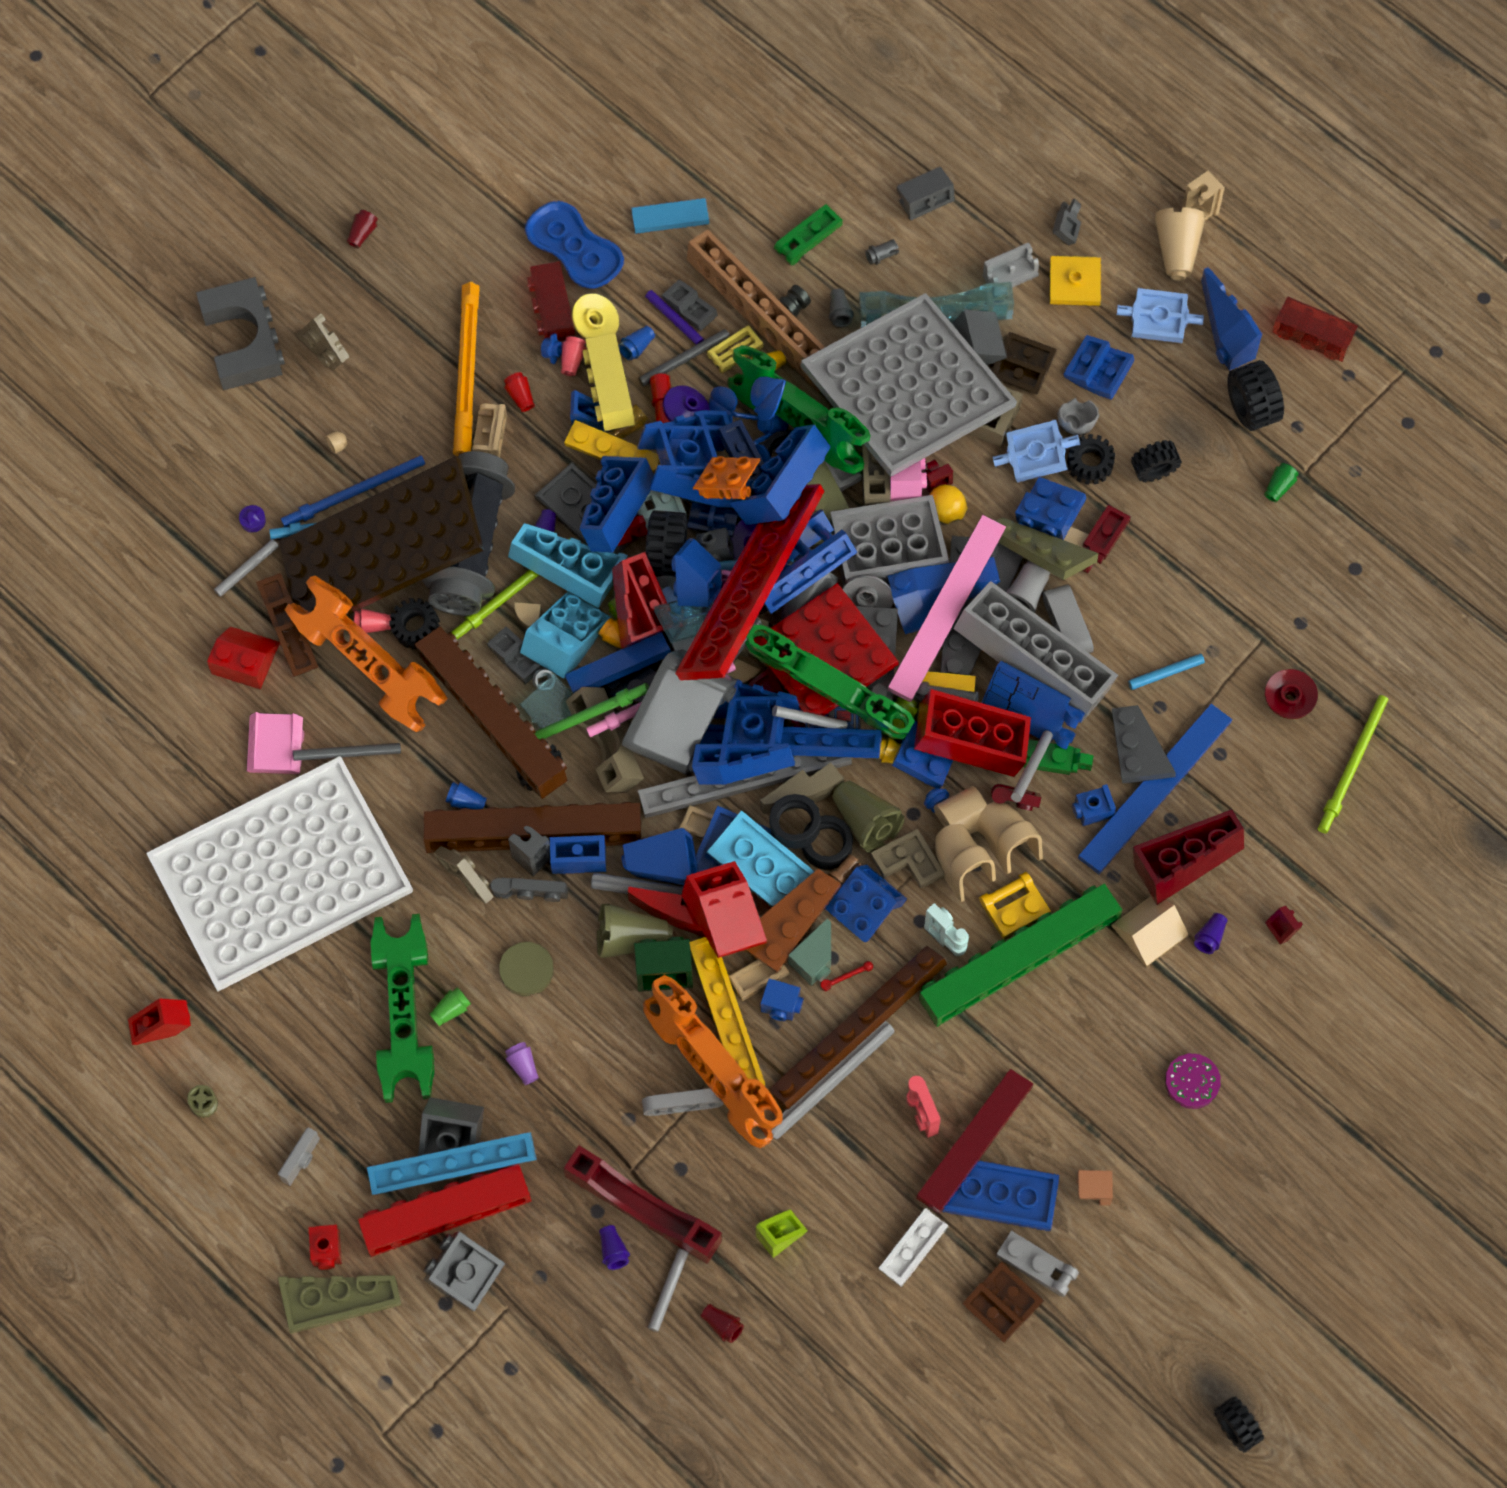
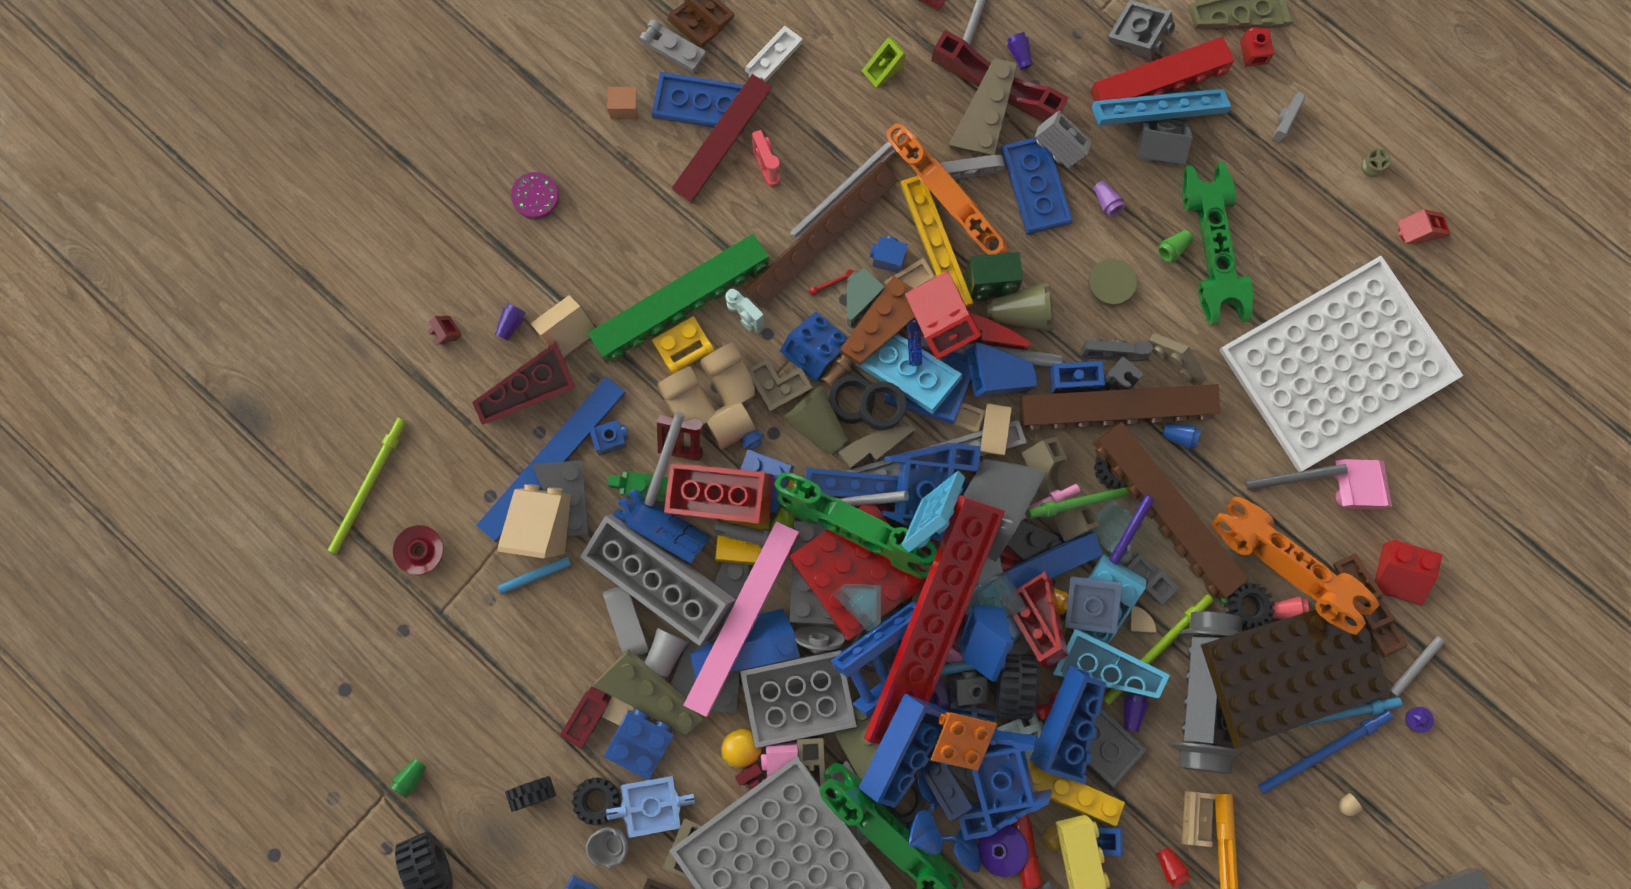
camera: 175 degrees right, 10 degrees up
none -> tan slope [497,484,571,559]
none -> clear light blue slope [833,584,881,632]
none -> medium azure plate [902,471,965,552]
none -> clear blue axle [907,320,922,366]
none -> dark tan wing [948,58,1017,156]
none -> tan tile [980,404,1012,457]
none -> blue tile [1001,138,1073,235]
none -> light grey brick [1035,111,1091,168]
none -> sand blue plate [1065,576,1122,634]
none -> dark purple bar [1109,494,1155,565]

